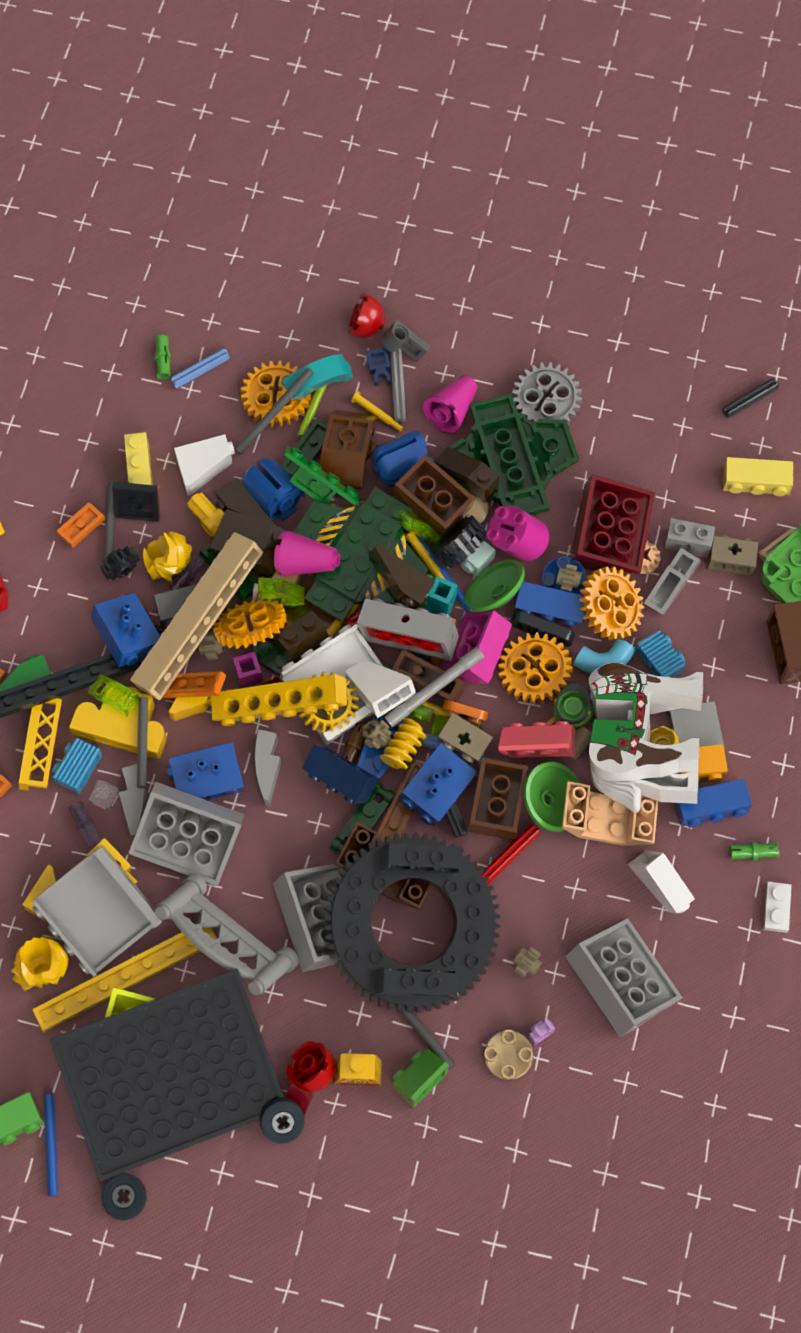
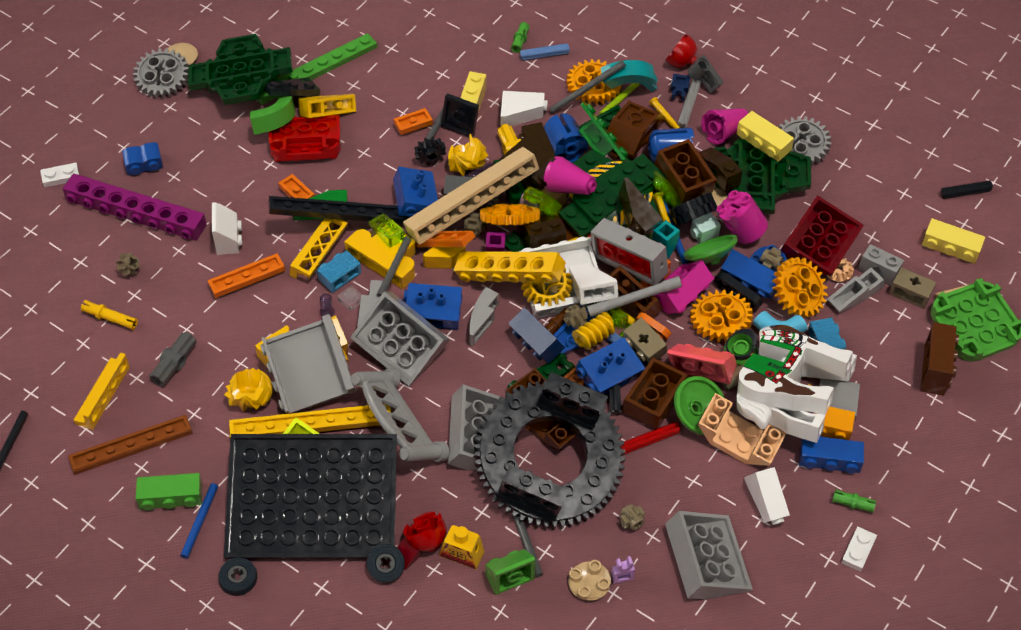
camera: 20 degrees right, 15 degrees down
none -> light yellow brick [737,111,794,162]

